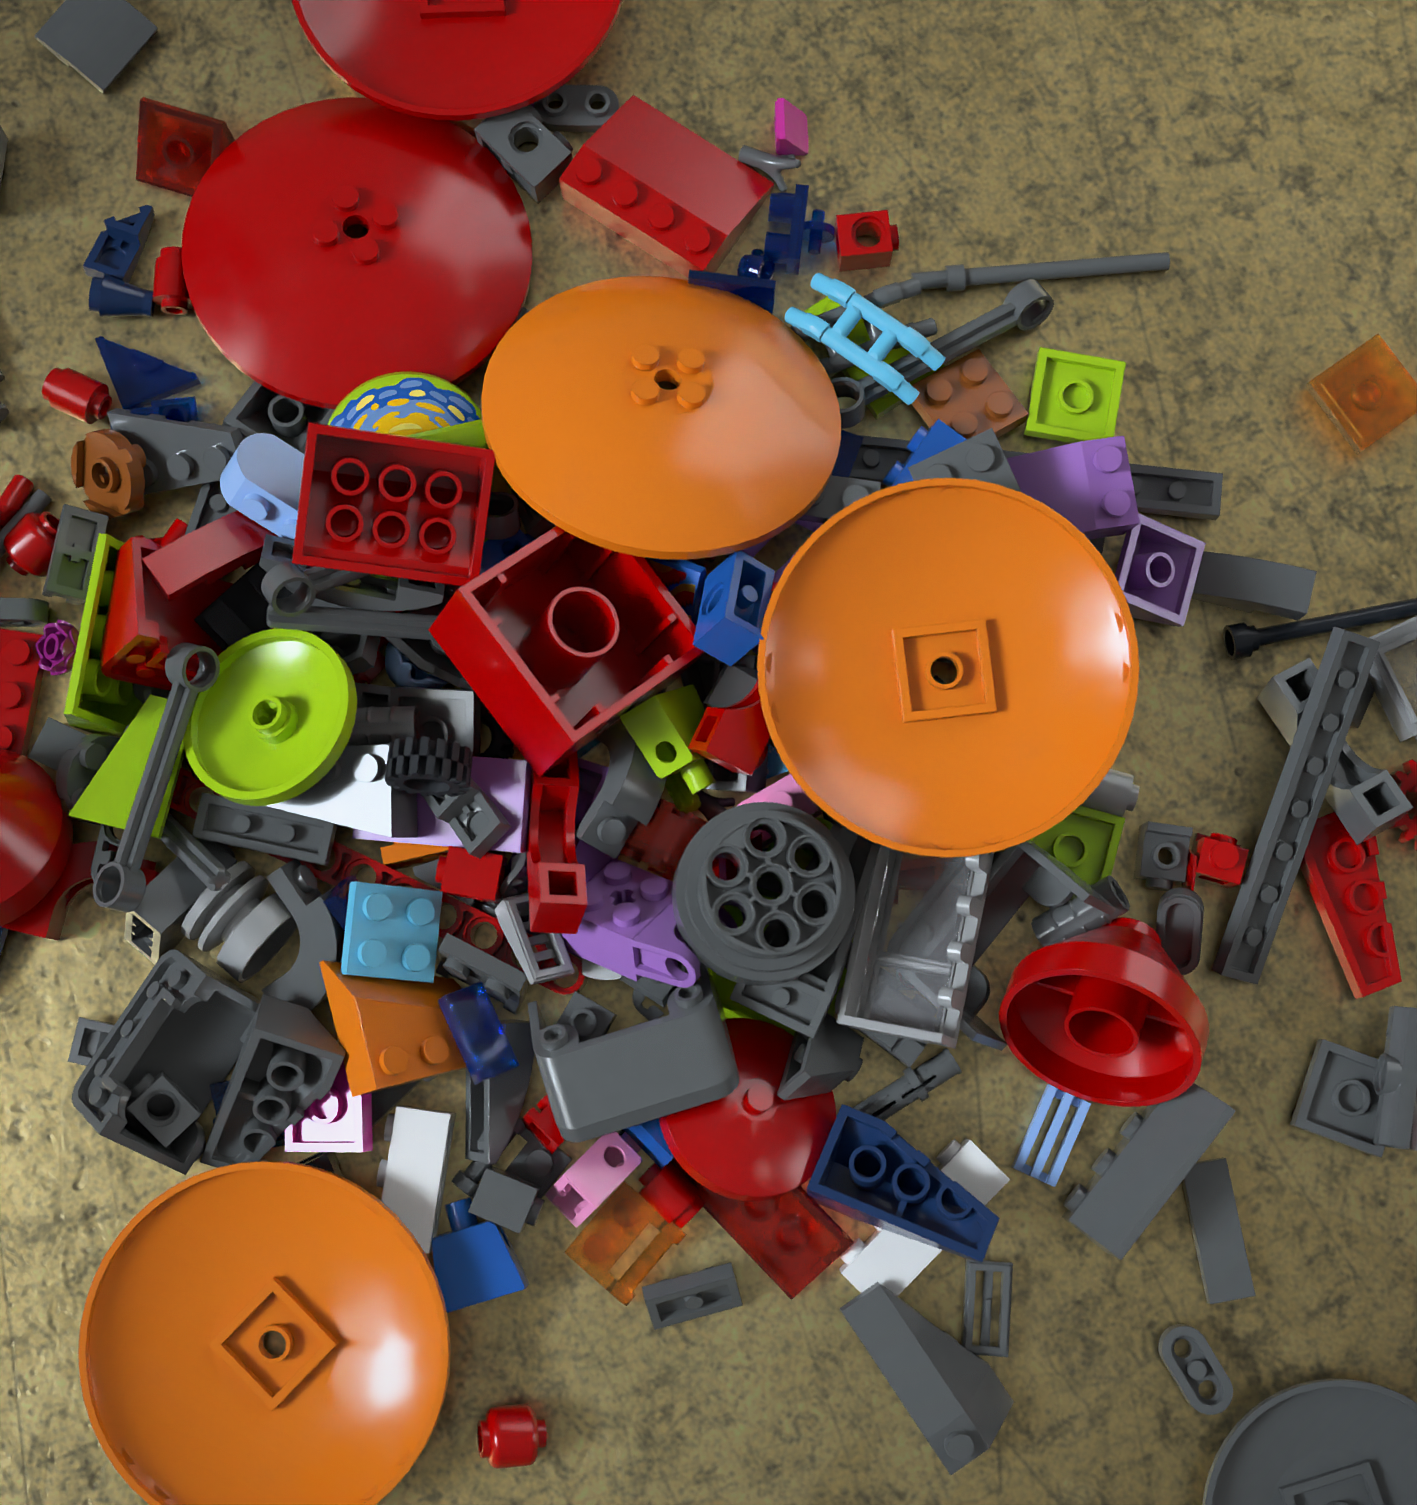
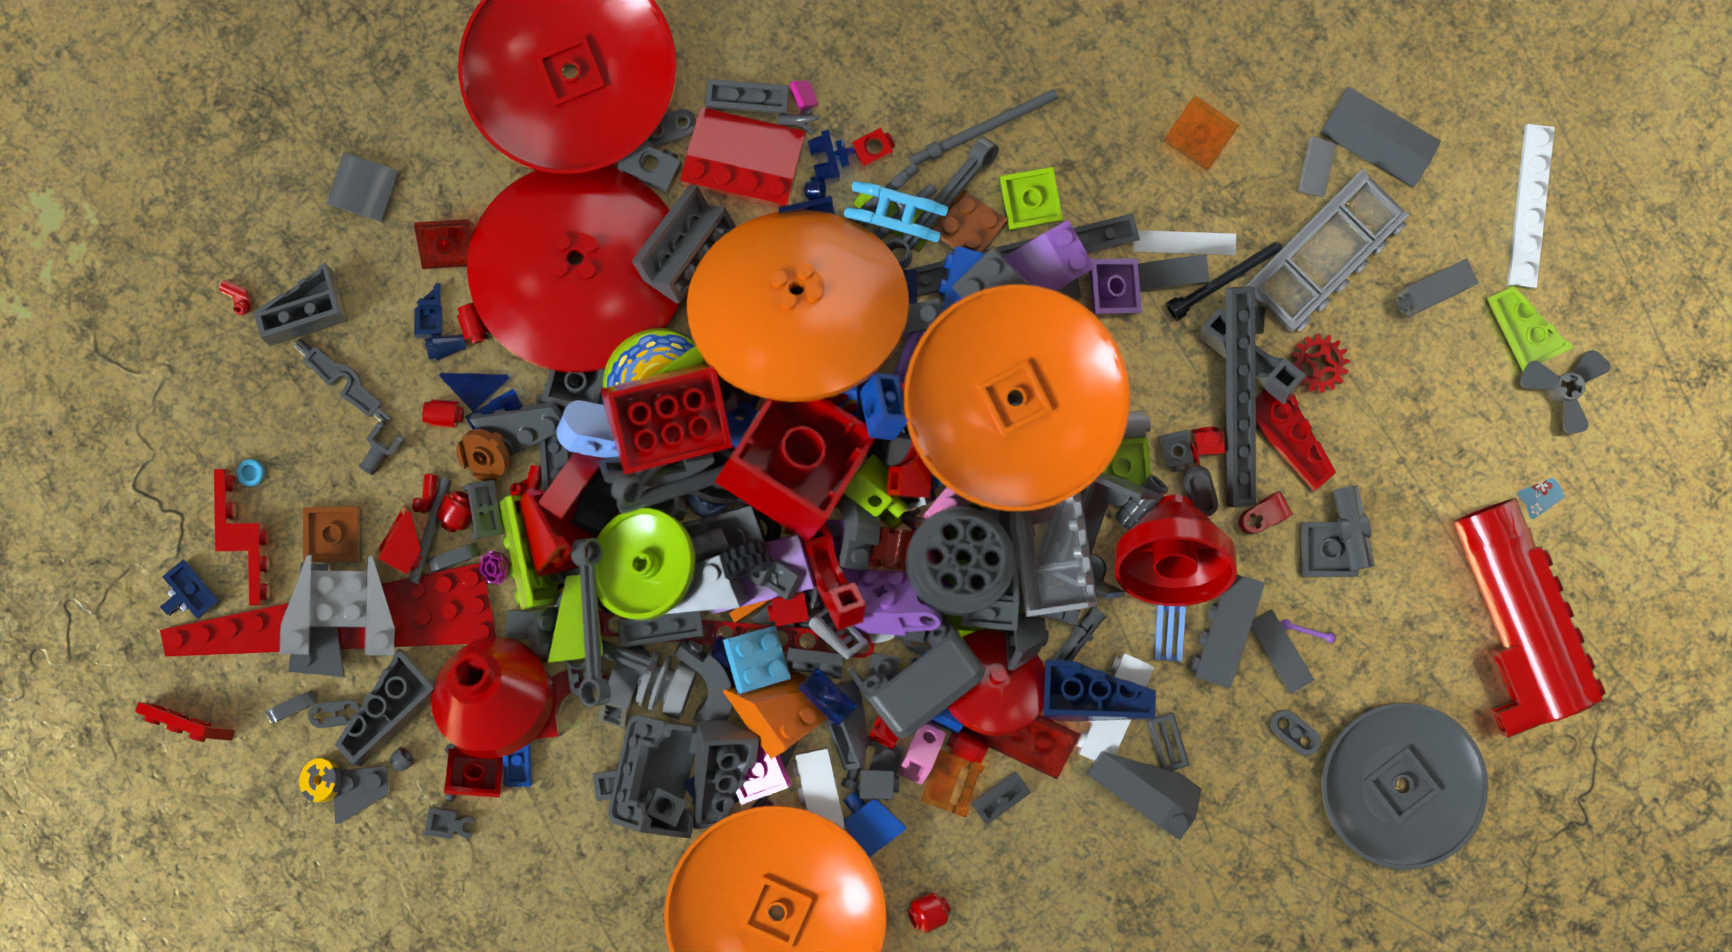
camera: 25 degrees left, 5 degrees up
none -> dark grey slope [632,185,736,303]
none -> dark grey plate [705,79,789,114]
none -> white sticker [1133,230,1236,255]
none -> red piece [1238,491,1294,535]
none -> medium lavender hinge [1281,619,1336,643]

